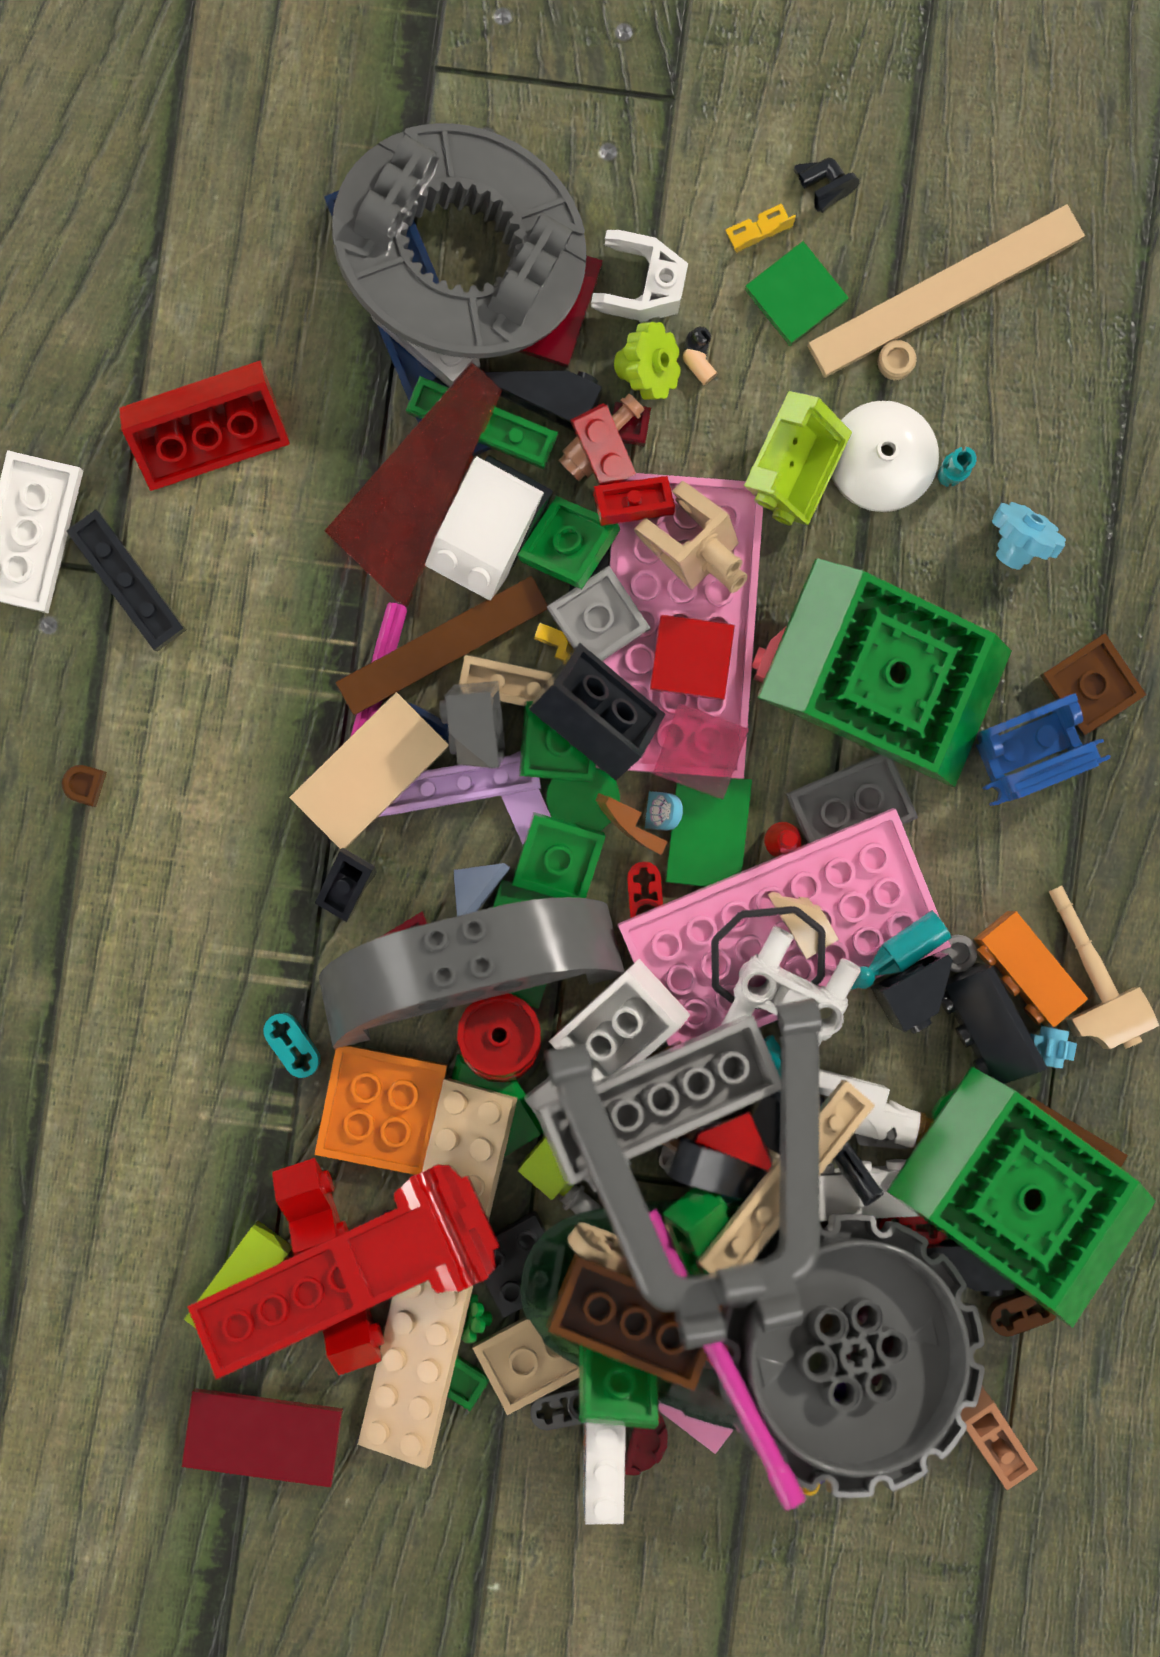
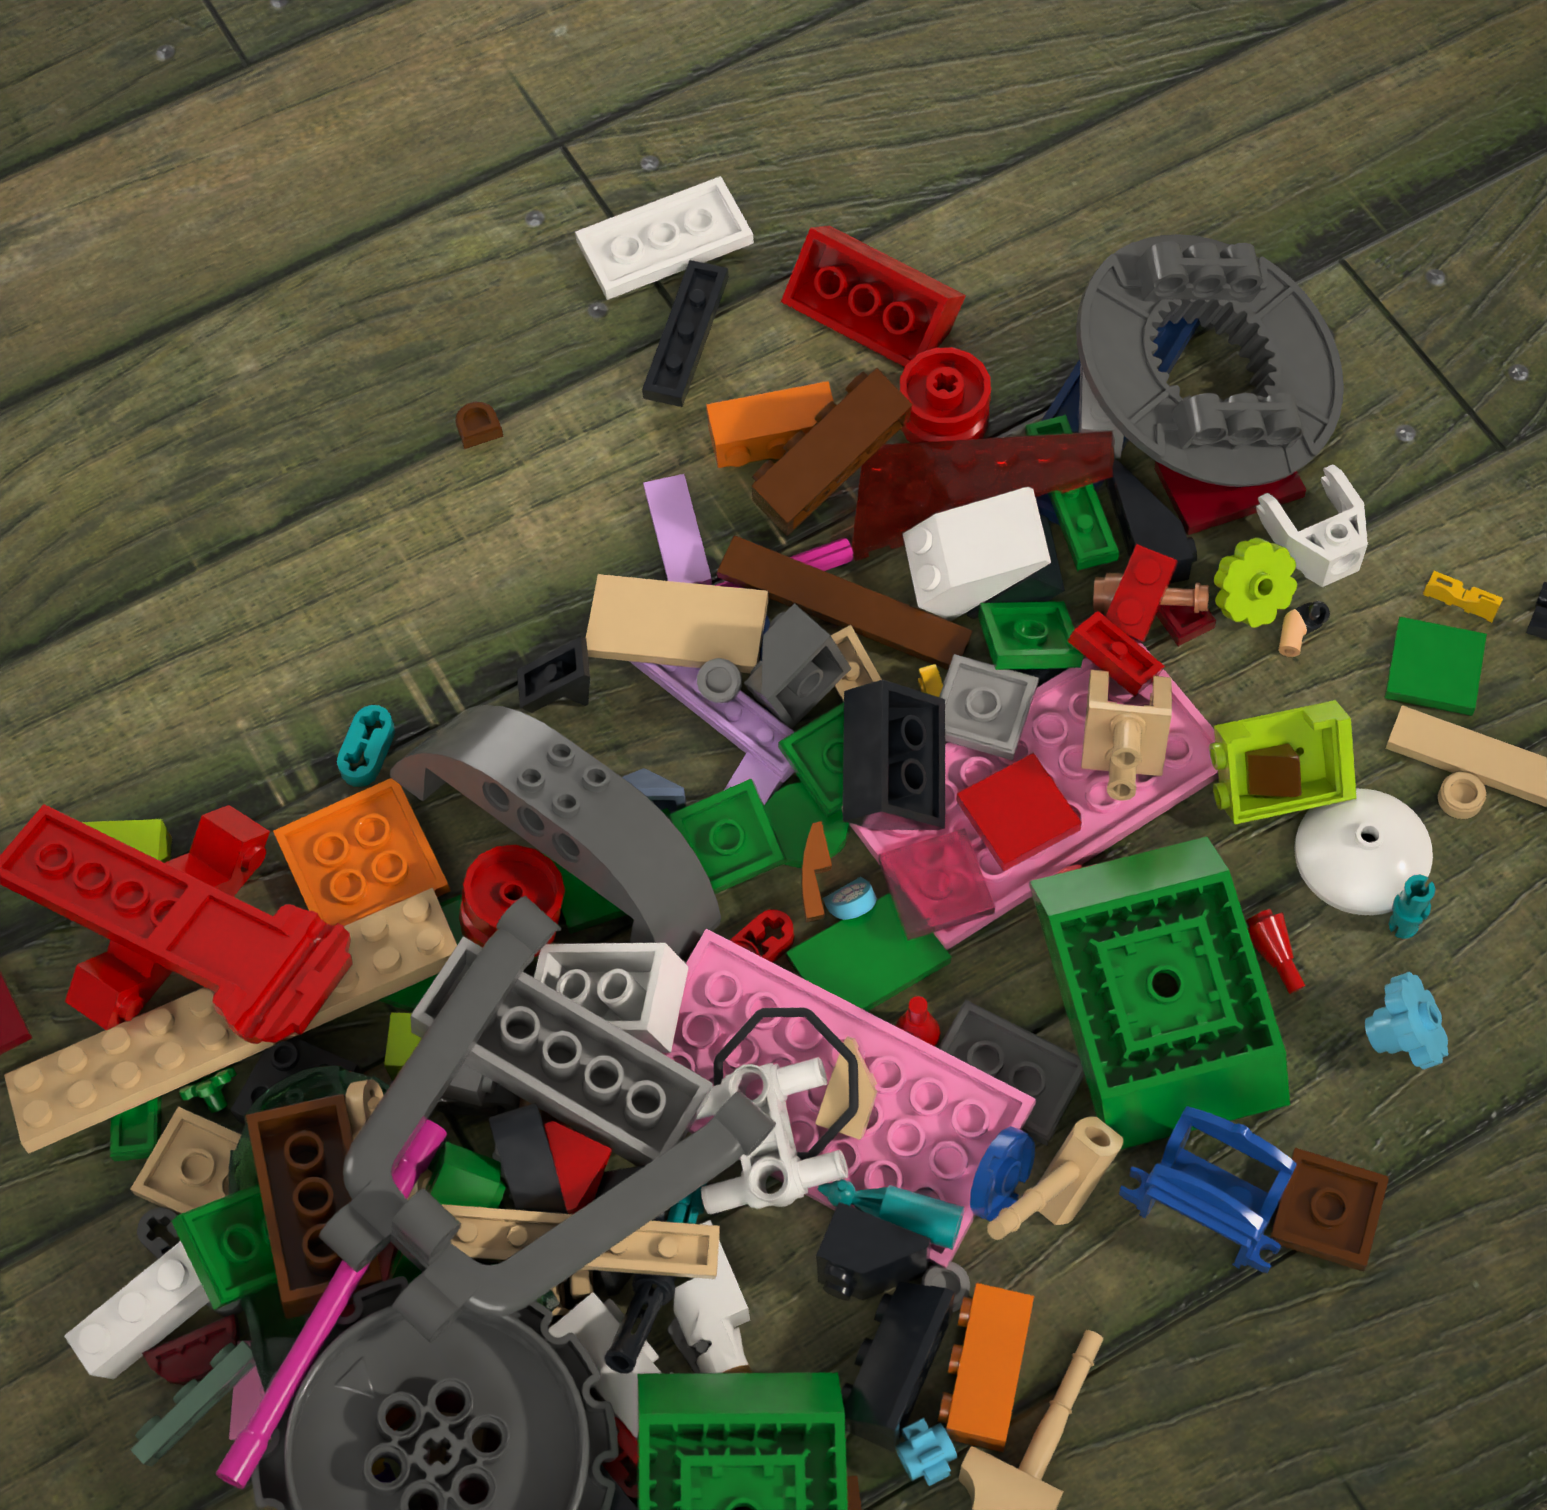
camera: 60 degrees right, 25 degrees down
none -> sand green plate [130,1340,262,1467]
none -> lavender tile [643,474,712,585]
none -> light grey tile [697,658,742,703]
none -> orange brick [706,381,834,468]
none -> reddish brown brick [752,368,913,536]
none -> red wheel [900,347,991,456]
none -> blue tile [970,1126,1035,1222]
none -> tan piece [987,1117,1123,1240]
none -> reddish brown slope [1245,744,1302,797]
none -> red cone [1246,909,1306,994]

